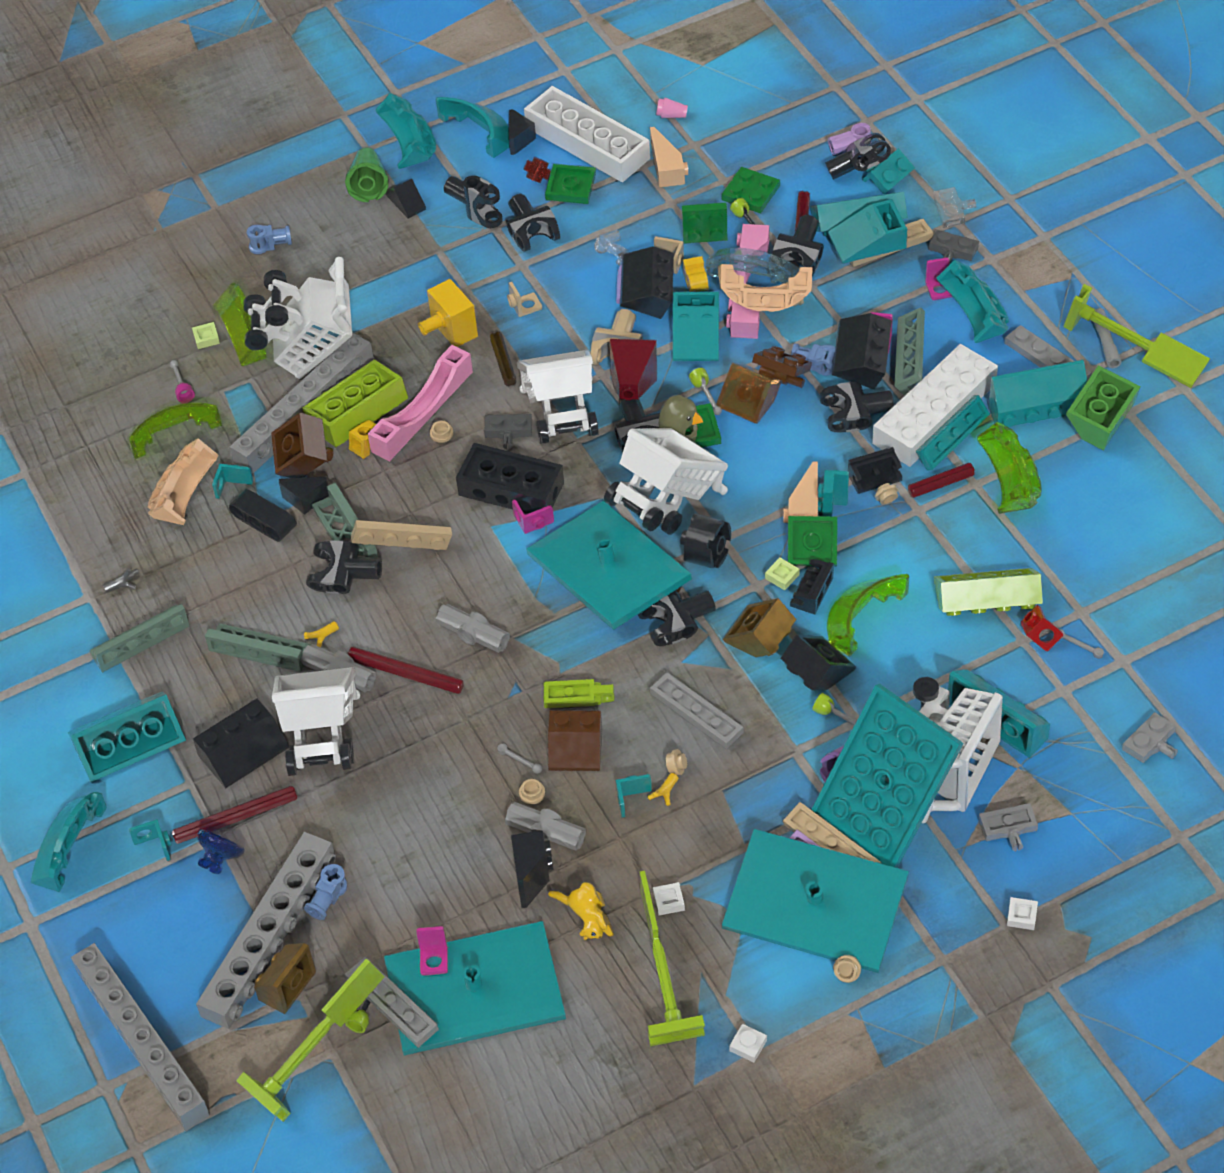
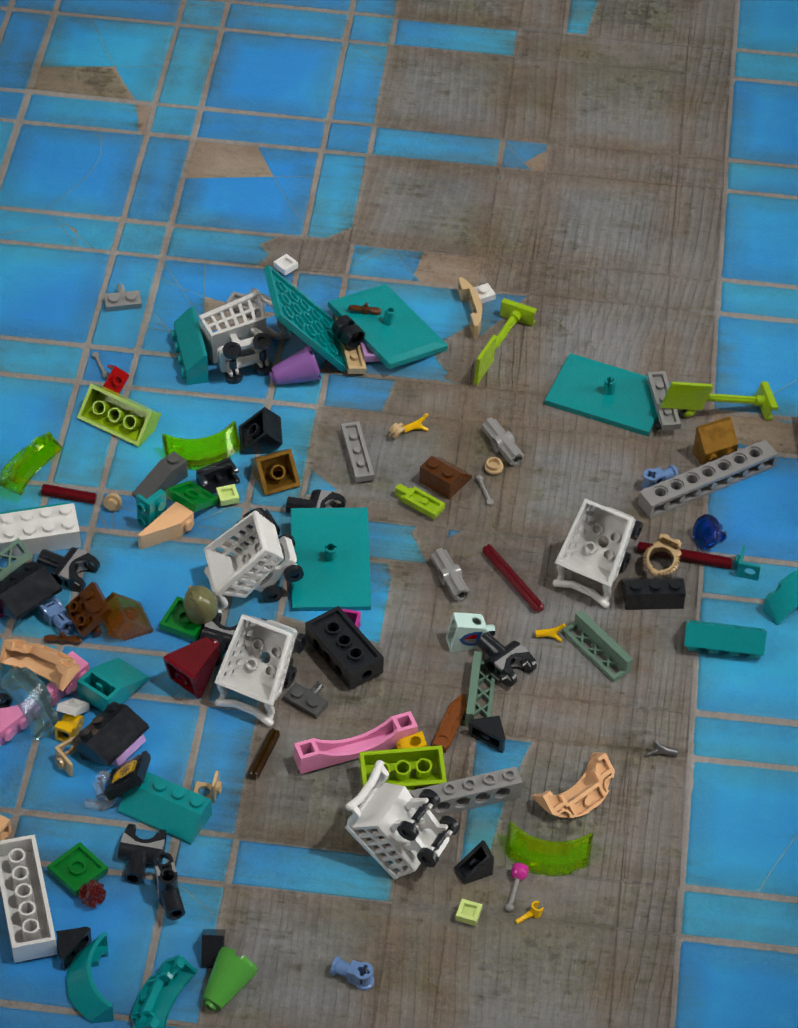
camera: 150 degrees left, 5 degrees down
sand green fence [89,604,190,673] -> none
clear neon green windscreen [212,283,267,366] -> none
teal bracket [212,464,253,499] -> none
black beam [229,489,297,542] -> none
reddish brown brick [271,413,334,478] -> none
light grey piece [301,644,376,692] -> none
tan plate [351,520,452,550] -> none
dark pink bracket [416,926,448,975] -> none
yellow brick [418,279,478,347] -> none
tan plate [430,421,453,443] -> none
black slope [511,830,553,908] -> none
yellow animal [548,882,614,940] -> none
tan connector [591,309,643,366] -> none
teal bracket [616,774,652,818] -> none
white plate [653,882,685,916] -> none
green plate [682,202,728,244] -> none
hinge [689,368,722,415] -> none
lime hinge [812,693,856,725] -> none
tan plate [833,955,861,983] -> none
black hinge [848,447,902,494] -> none
none -> reddish brown piece [44,632,82,645]
none -> white tile [56,698,91,716]
none -> black container [104,750,151,801]
none -> teal slope [118,772,212,845]
none -> dark grey slope [132,451,188,499]
none -> black wheel [331,315,365,349]
none -> reddish brown piece [348,302,382,315]
none -> dark orange piece [432,694,467,753]
none -> light aqua torso [446,612,495,653]
none -> black slope [454,840,494,884]
none -> tan slope [458,277,482,339]
none -> yellow hand [515,901,544,924]
none -> tan piece [643,534,682,578]

